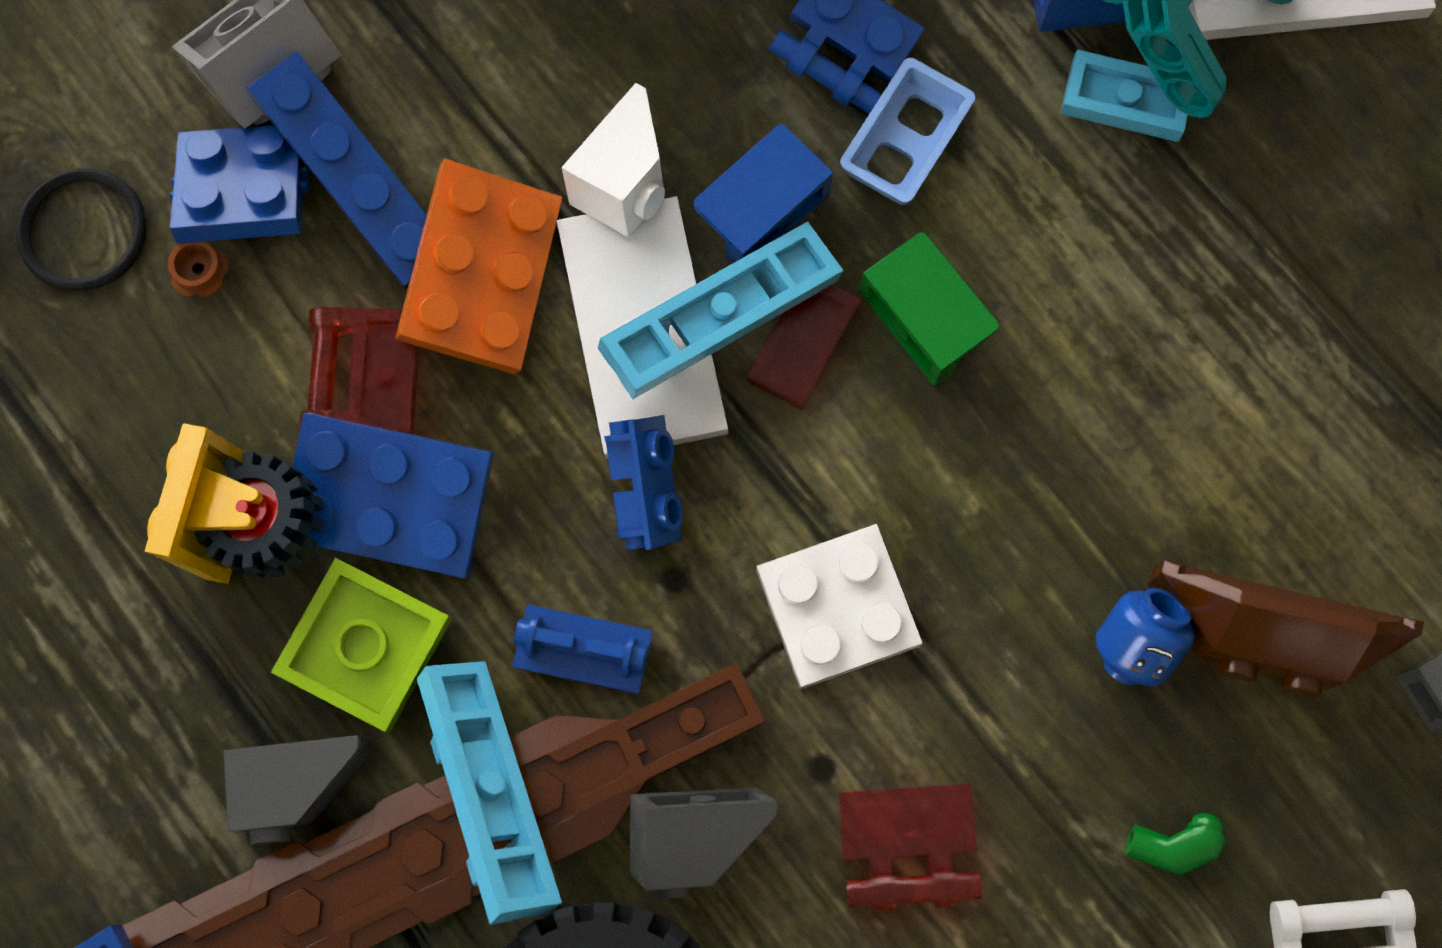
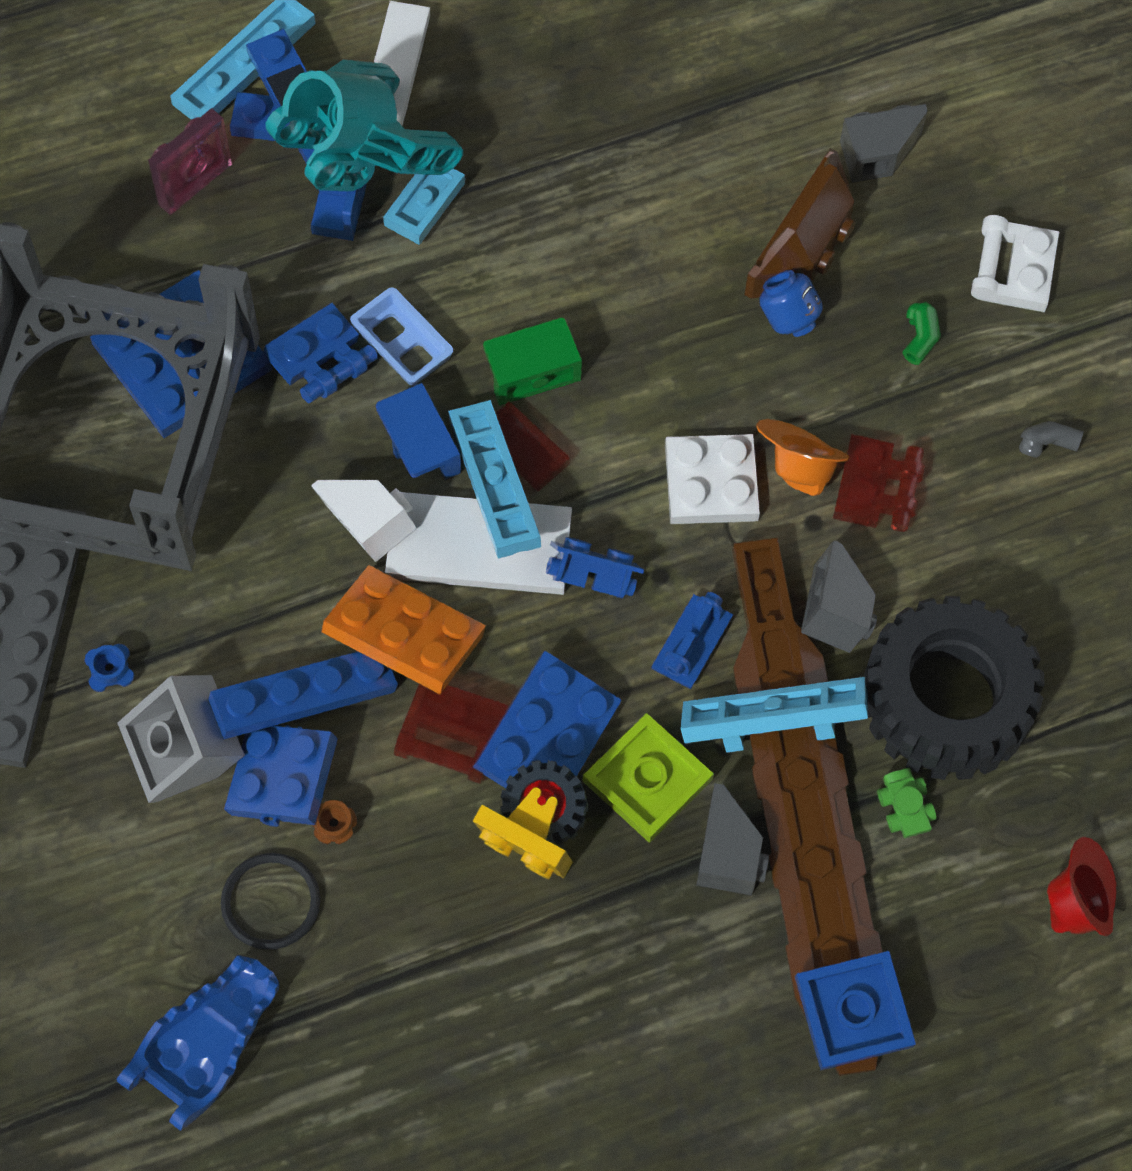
camera: 75 degrees left, 10 degrees down
none -> orange piece [756,419,850,496]

